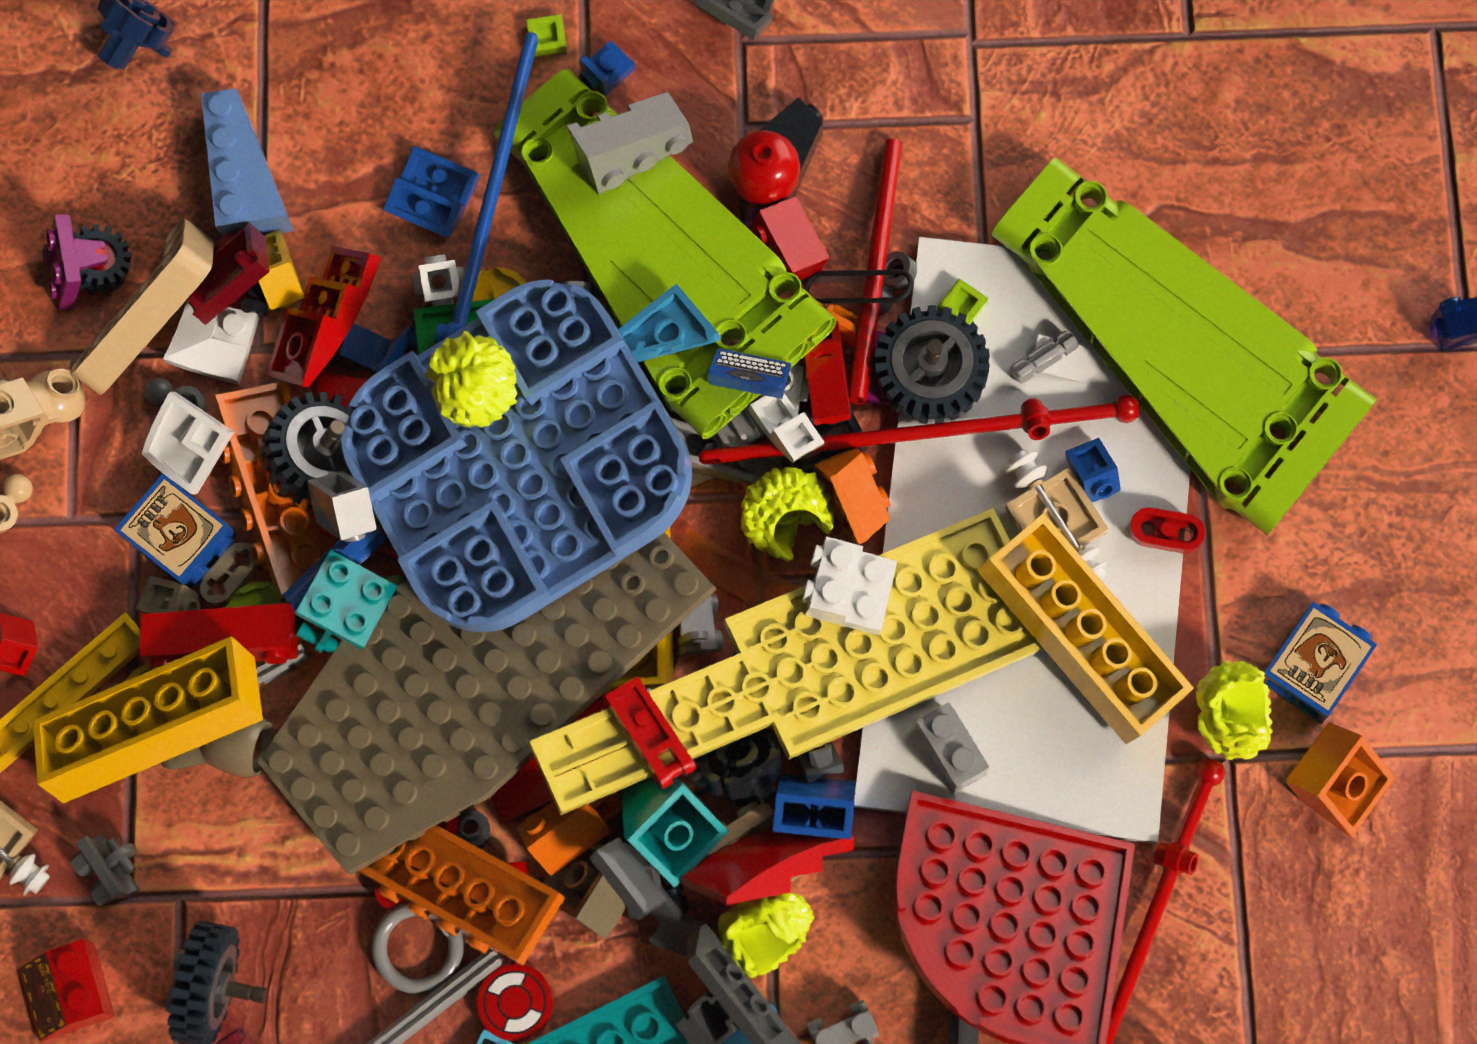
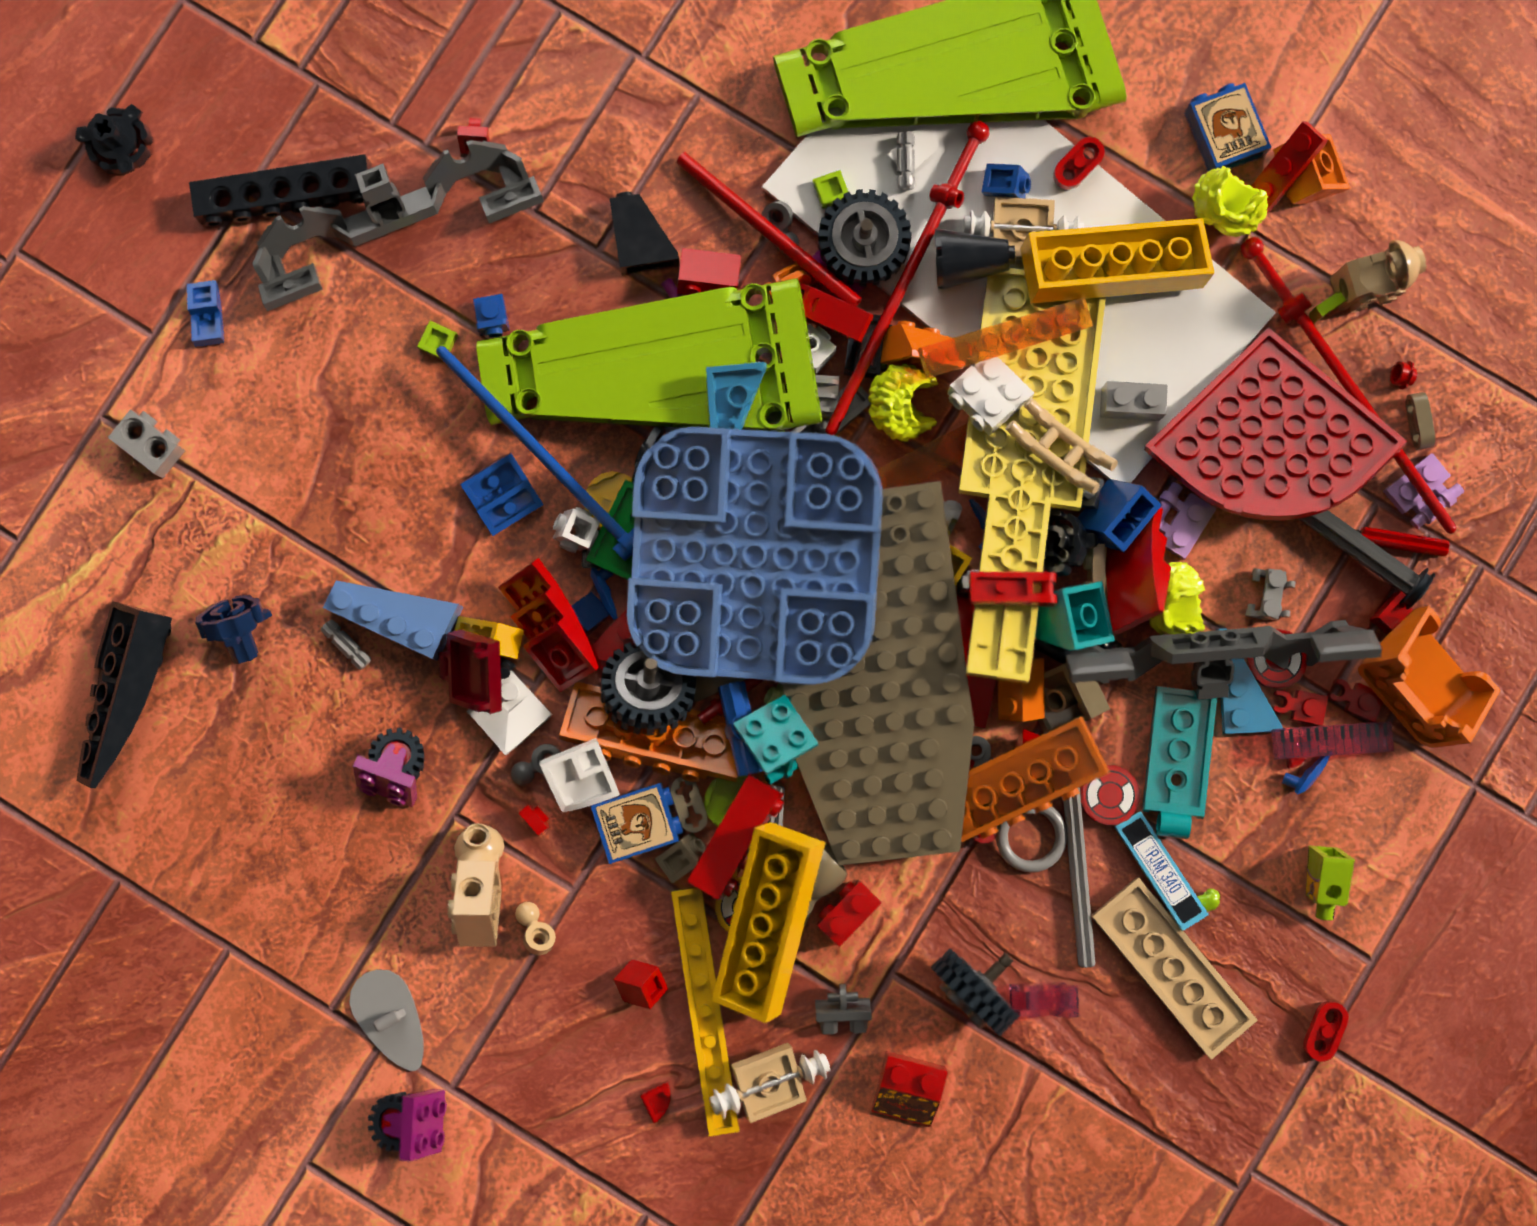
camera: 60 degrees left, 10 degrees up
tan beam [70,218,214,395] -> none
brick [307,471,377,542] -> none
neon yellow hair [426,331,517,428] -> none
light grey wedge [567,92,693,194] -> none
slope [708,348,791,399] -> none
red cylinder [728,130,801,206] -> none
white slope [747,393,824,463] -> none
black piece [804,270,913,304] -> none
none -> light grey axle [321,620,371,670]
none -> red plate [519,805,550,836]
none -> red brick [817,880,882,947]
none -> clear orange plate [917,297,1093,379]
none -> black cone [935,229,1015,289]
none -> tan piece [1006,398,1118,494]
none -> lavender plate [1159,482,1216,560]
none -> red plate [1251,121,1328,212]
none -> lime tile [1309,292,1346,323]
none -> tan brick [1330,240,1426,313]
none -> red plate [1390,361,1417,390]

